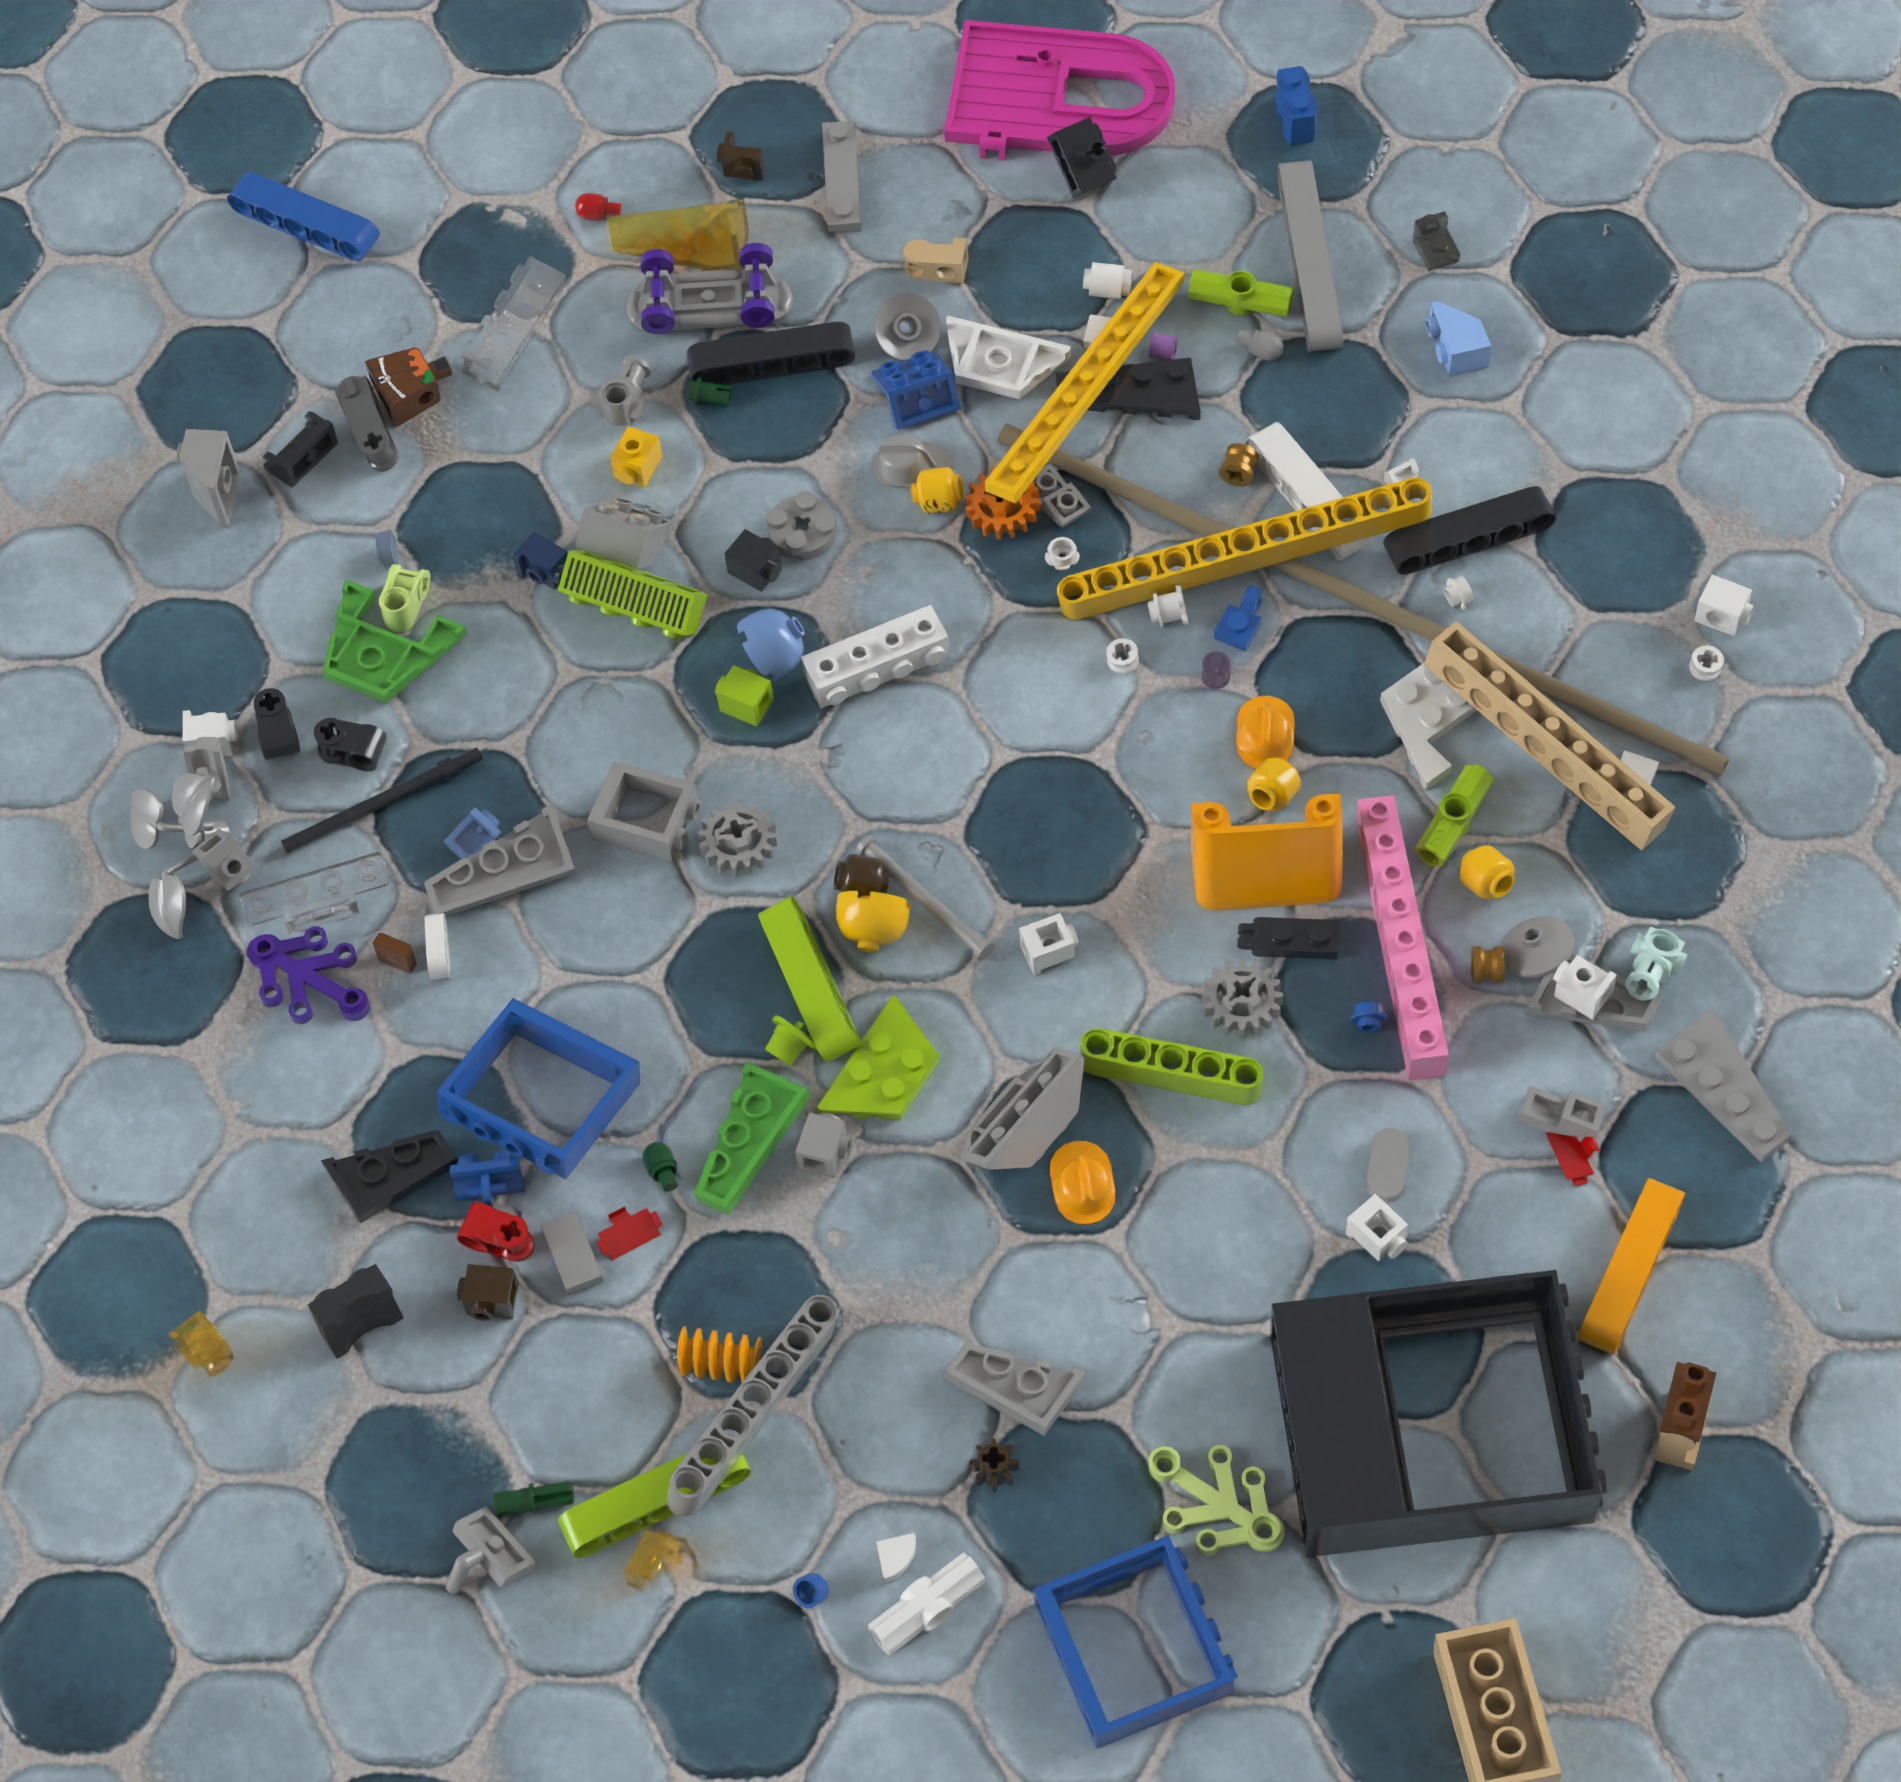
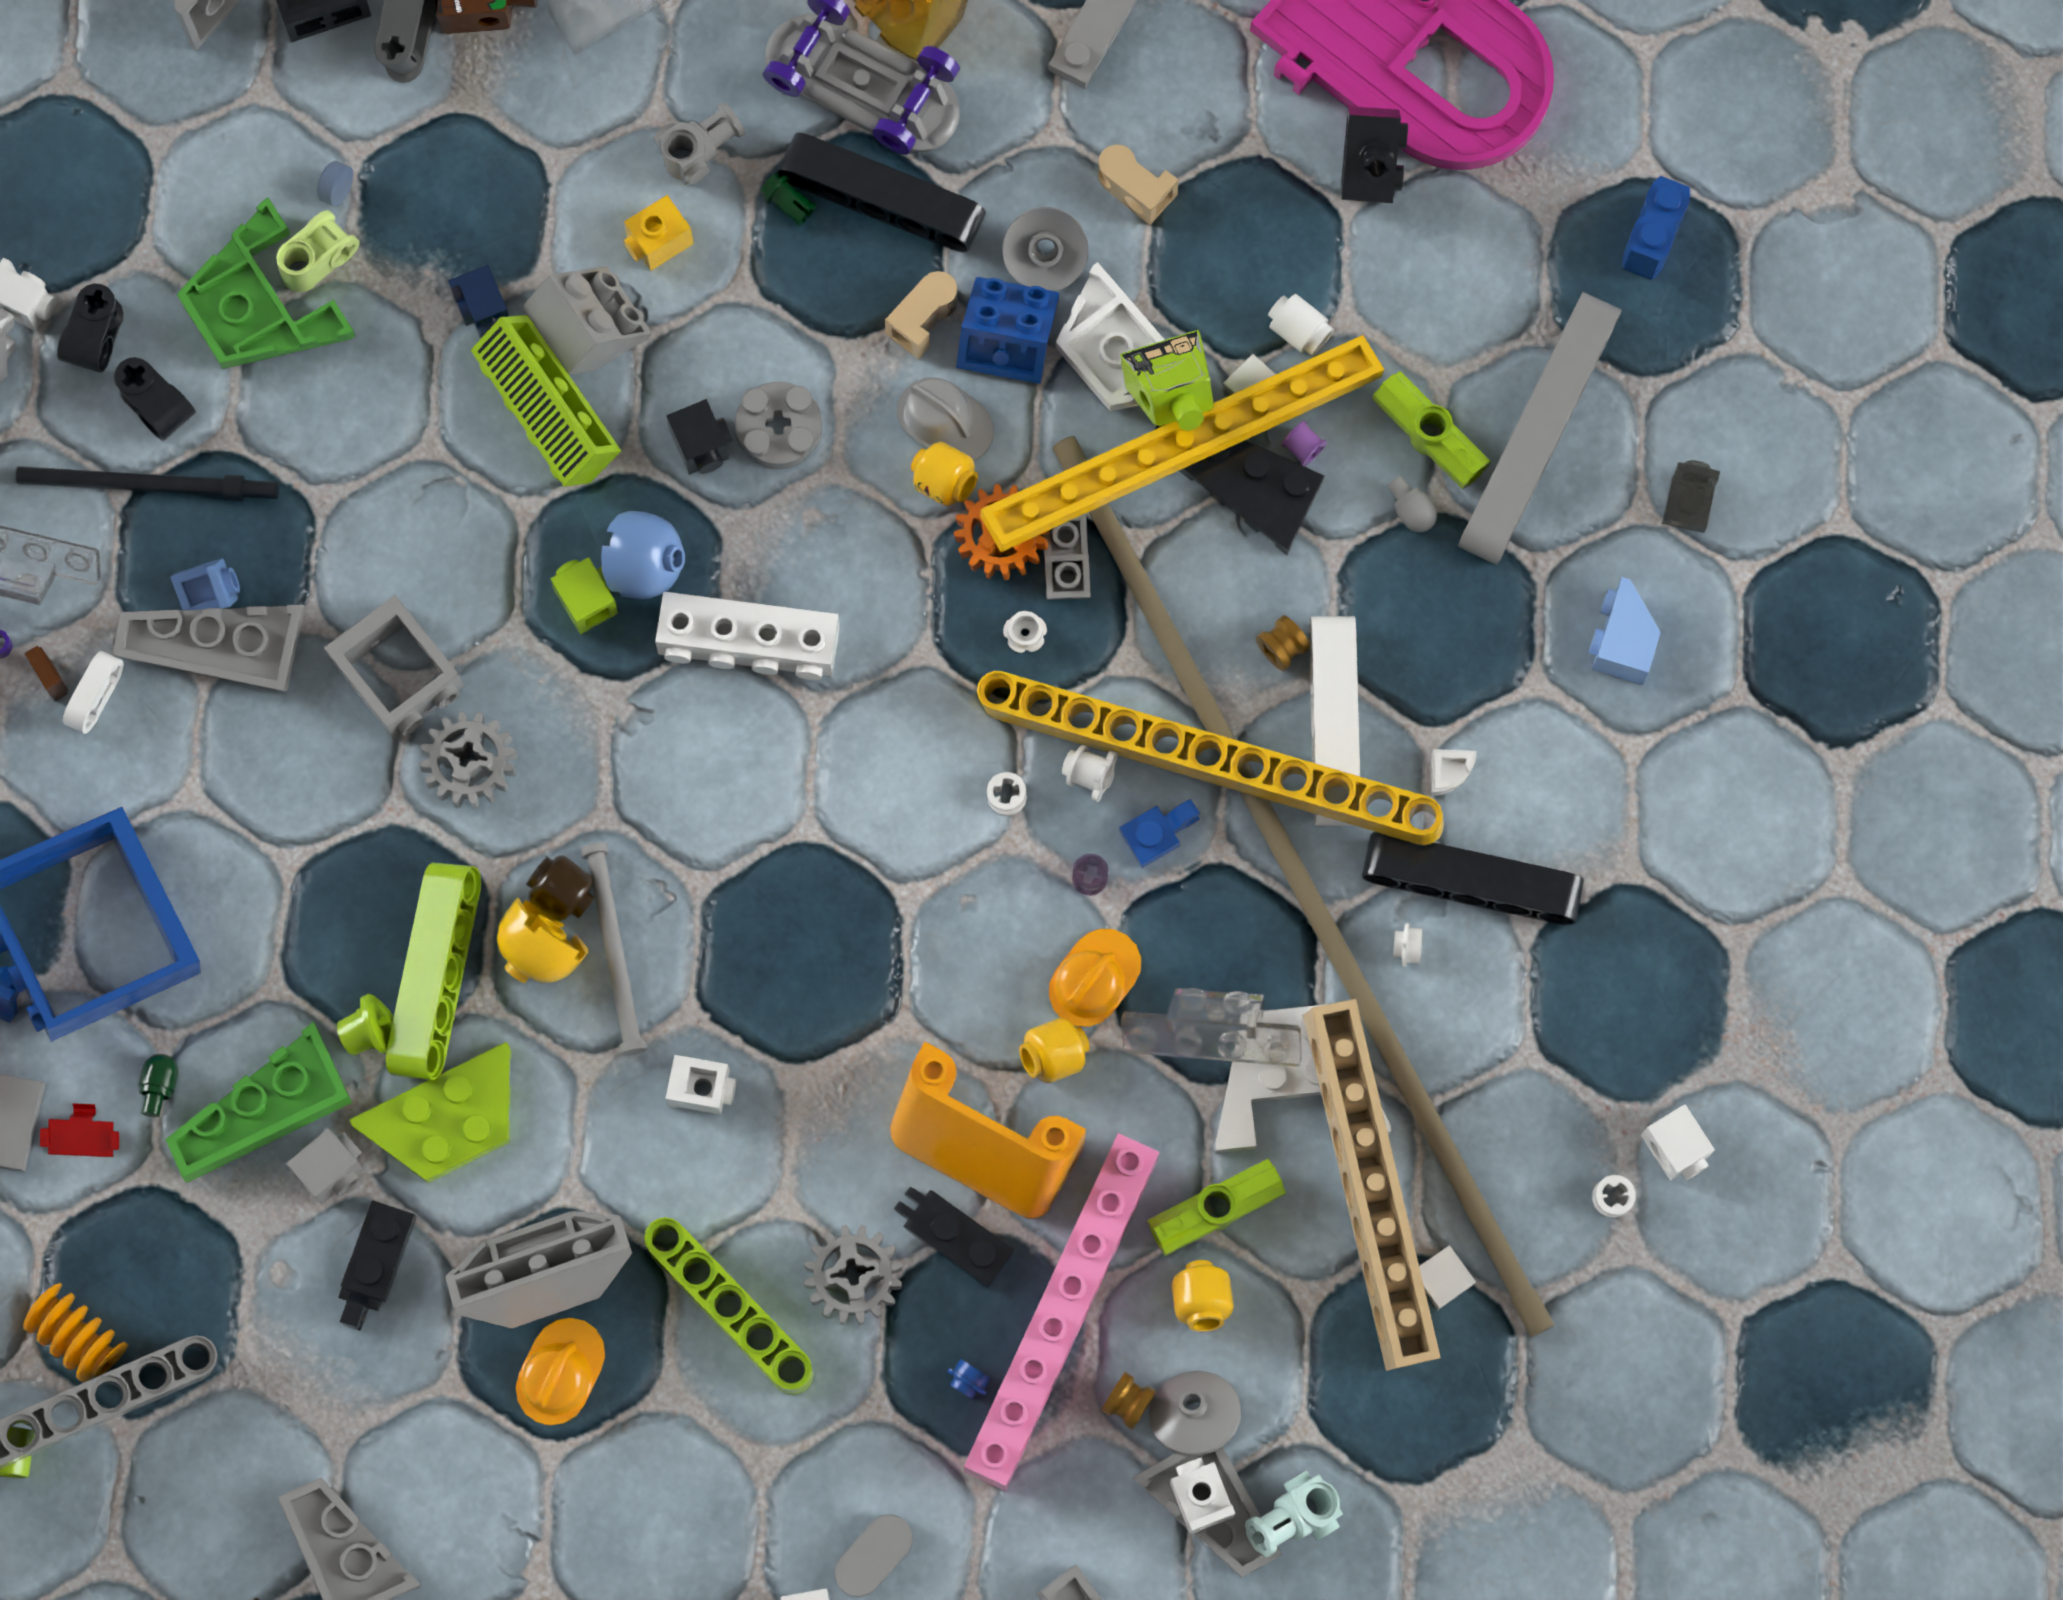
camera: 25 degrees right, 15 degrees up
none -> black hinge [338,1200,417,1331]
none -> tan leg [885,271,957,360]
none -> lime torso [1120,330,1214,431]
none -> clear bracket [1121,988,1302,1067]

